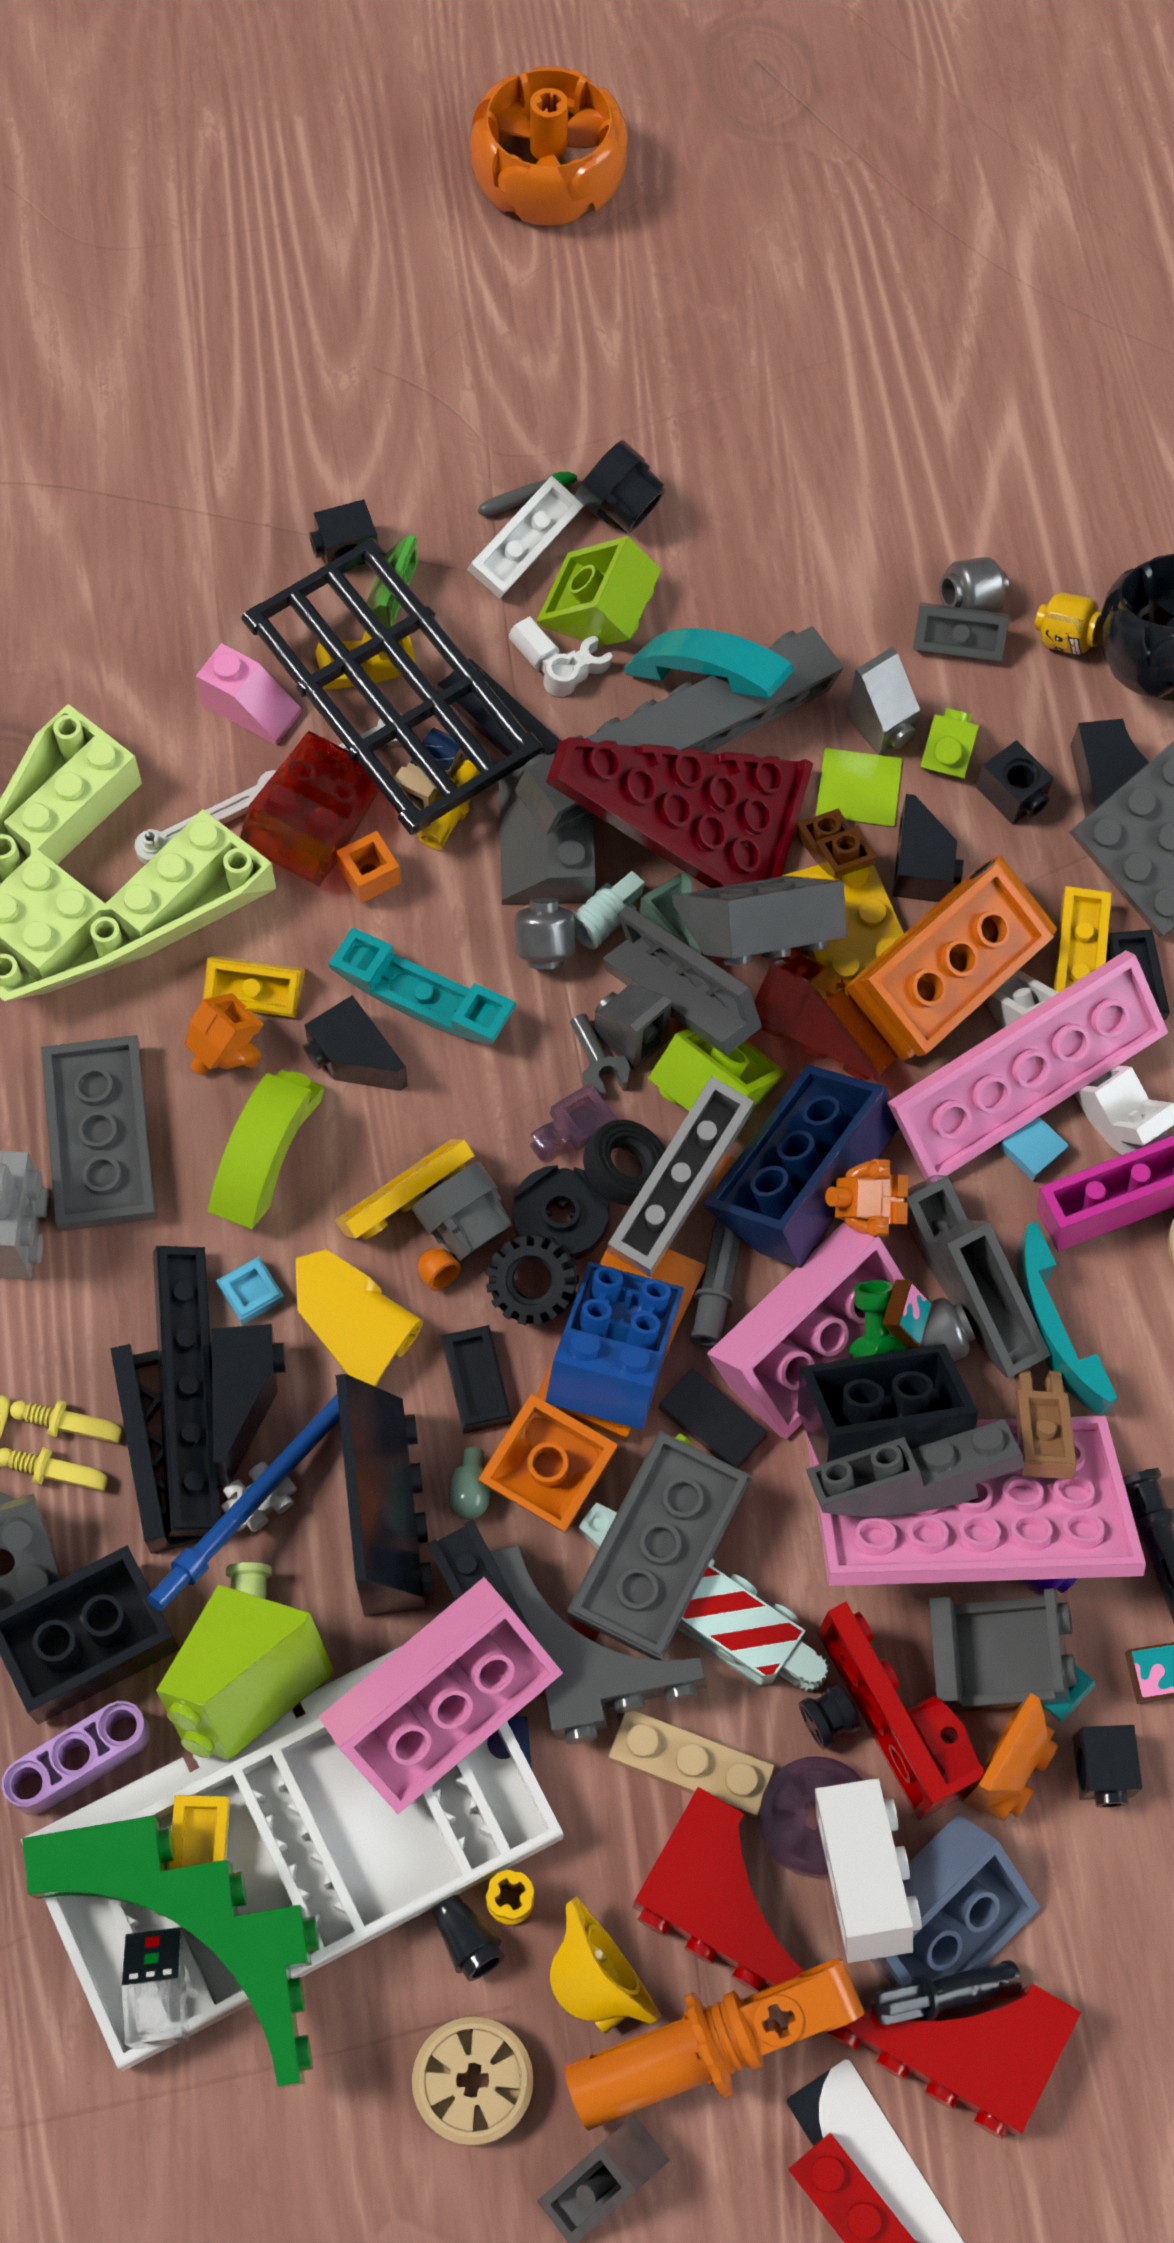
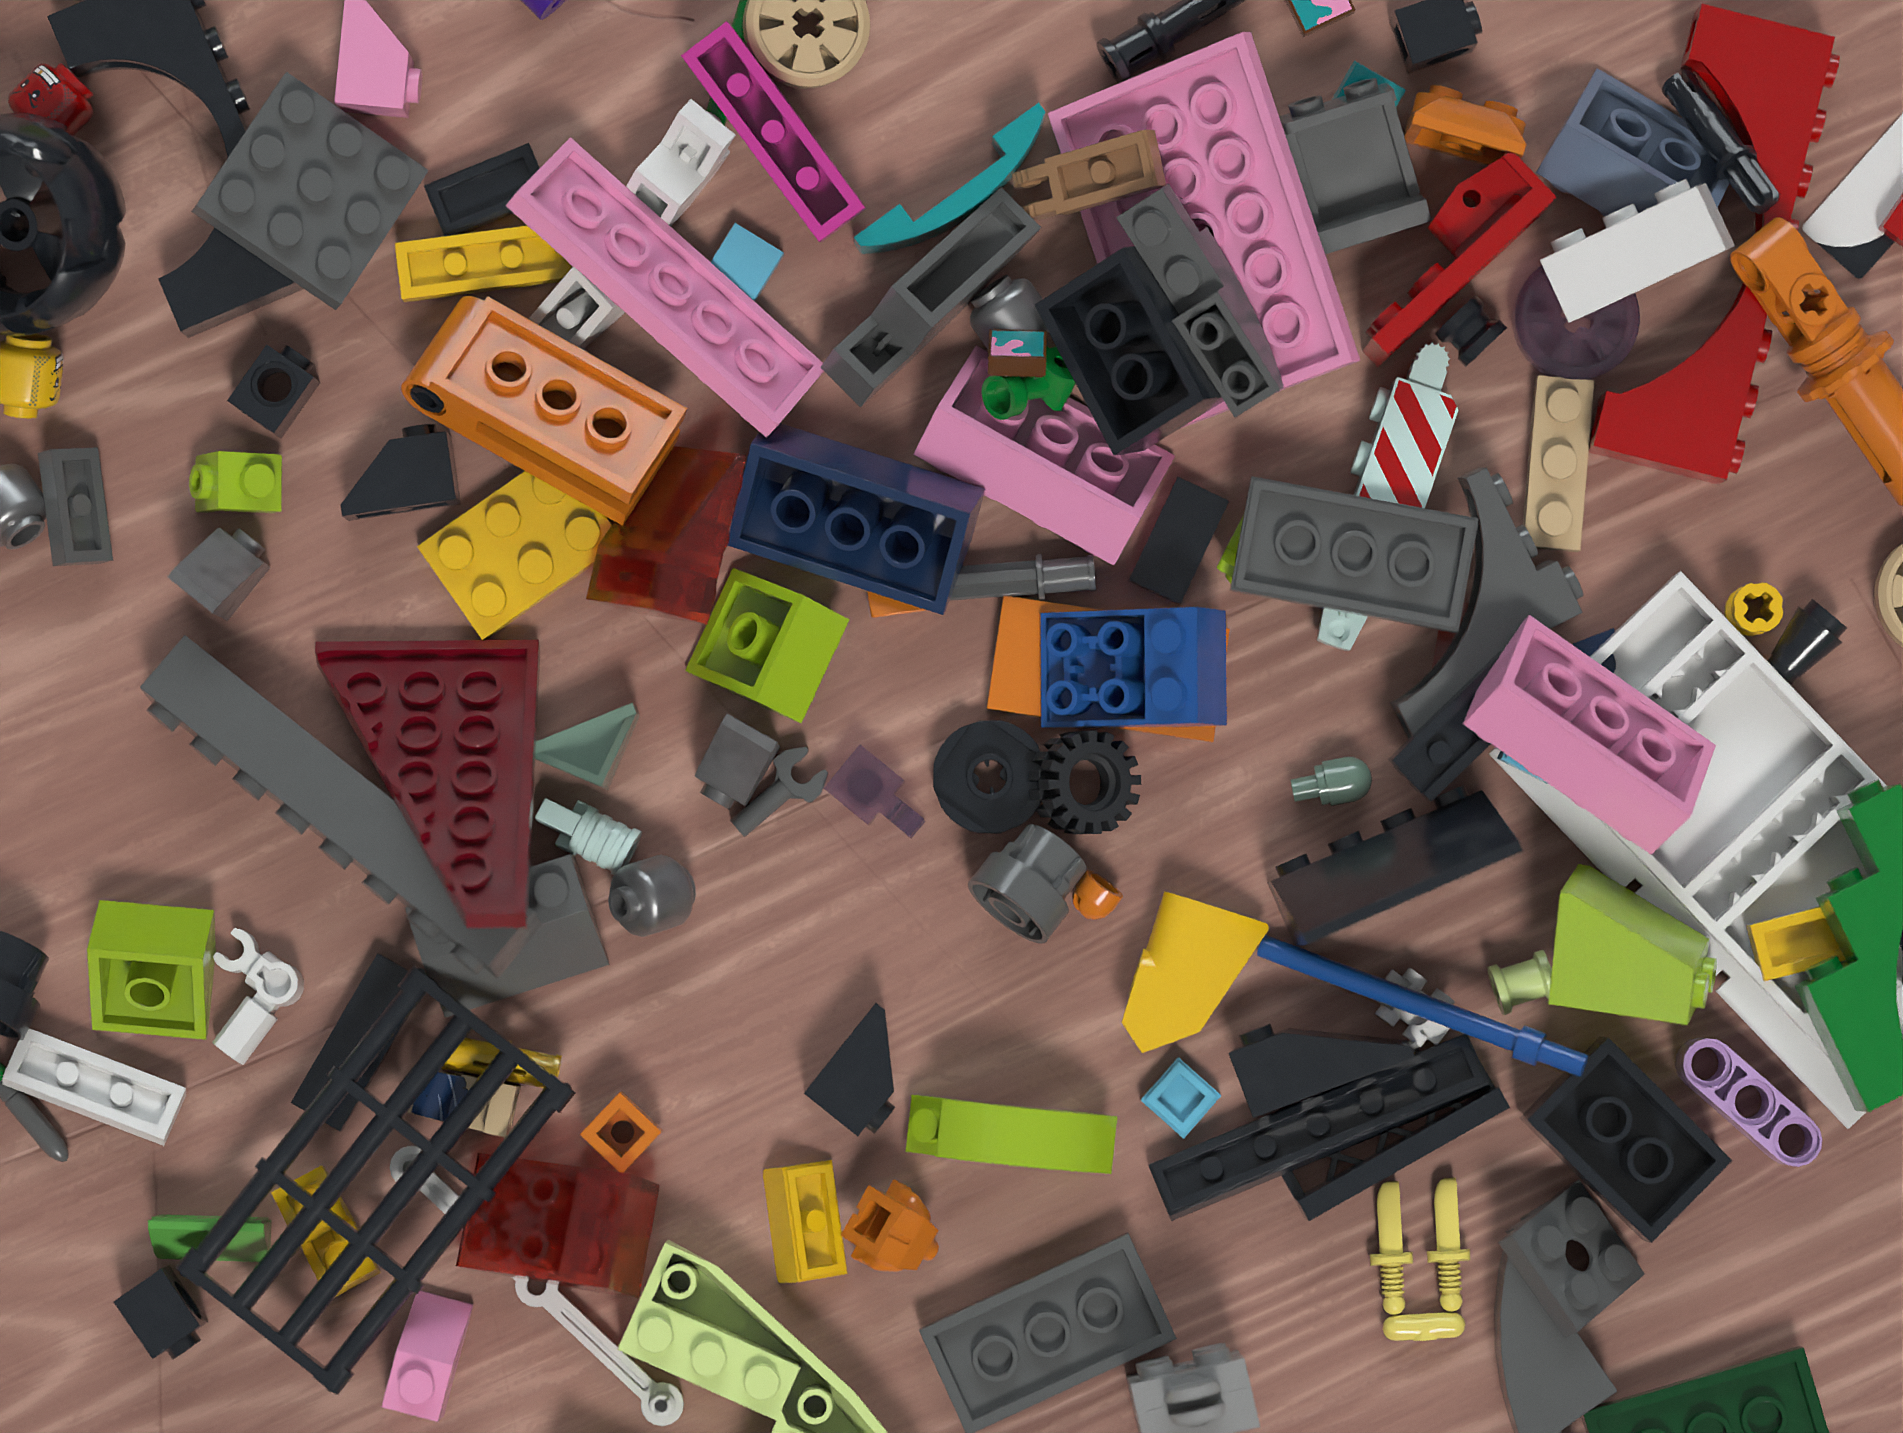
camera: 110 degrees left, 20 degrees up
teal slope [328,927,516,1044] -> none
yellow plate [334,1139,475,1240] -> none
black tile [441,1325,512,1434] -> none
orange slope [478,1393,619,1533] -> none
yellow hat [550,1896,662,2033] -> none
black tyre [583,1120,666,1206] -> none
dark grey fence [602,905,762,1056] -> none
light grey brick [608,1076,754,1278] -> none
teal slope [624,628,794,699] -> none
dark grey slope [672,876,847,965] -> none
reddish brown slope [797,808,878,878] -> none
lime sticker [816,748,902,827] -> none
orange piece [825,1159,908,1237] -> none

